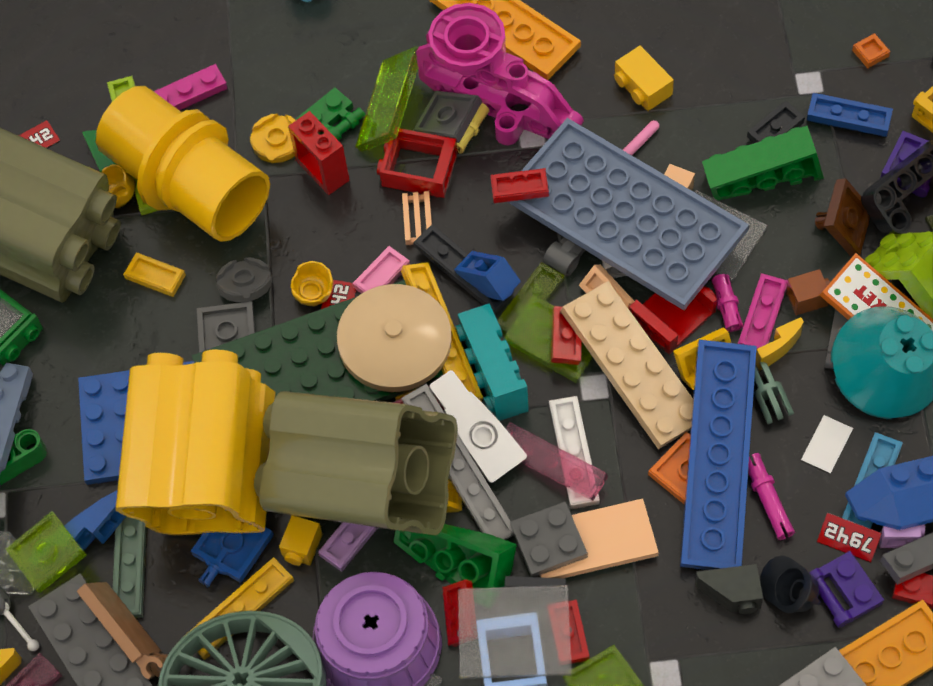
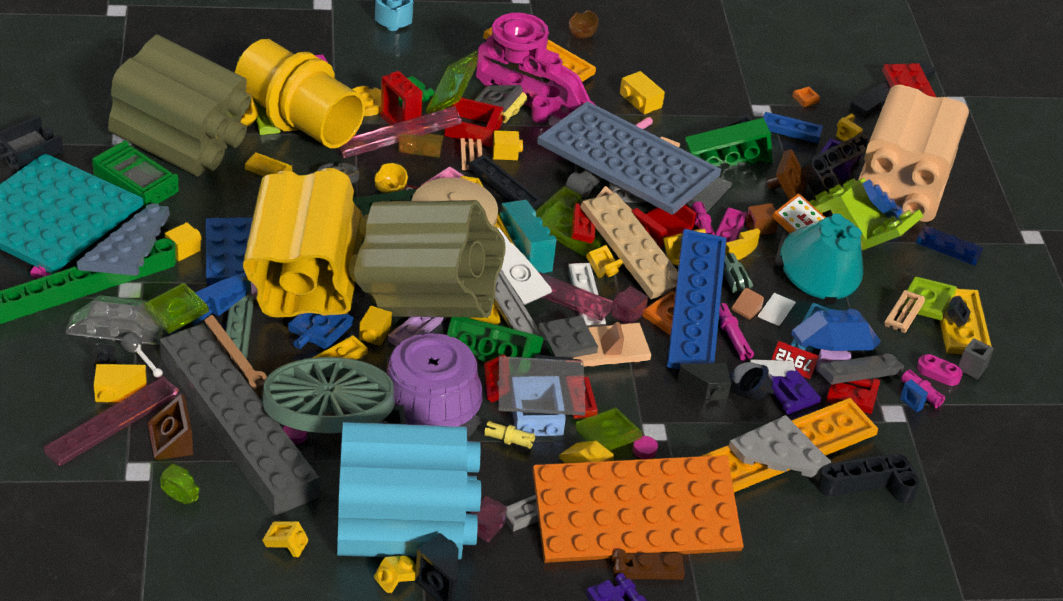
camera: 10 degrees left, 20 degrees down
blue slope [454,251,521,301] -> none
red plate [490,168,549,203] -> none
none -> yellow brick [165,223,202,261]
none -> clear pink tile [339,106,462,158]
none -> clear yellow bracket [399,130,444,158]
none -> yellow brick [493,131,523,160]
none -> yellow bracket [586,245,623,278]
none -> nougat slope [601,322,624,355]
none -> clear pink brick [612,286,648,324]
none -> nougat slope [731,288,764,320]
none -> white sticker [750,360,795,376]

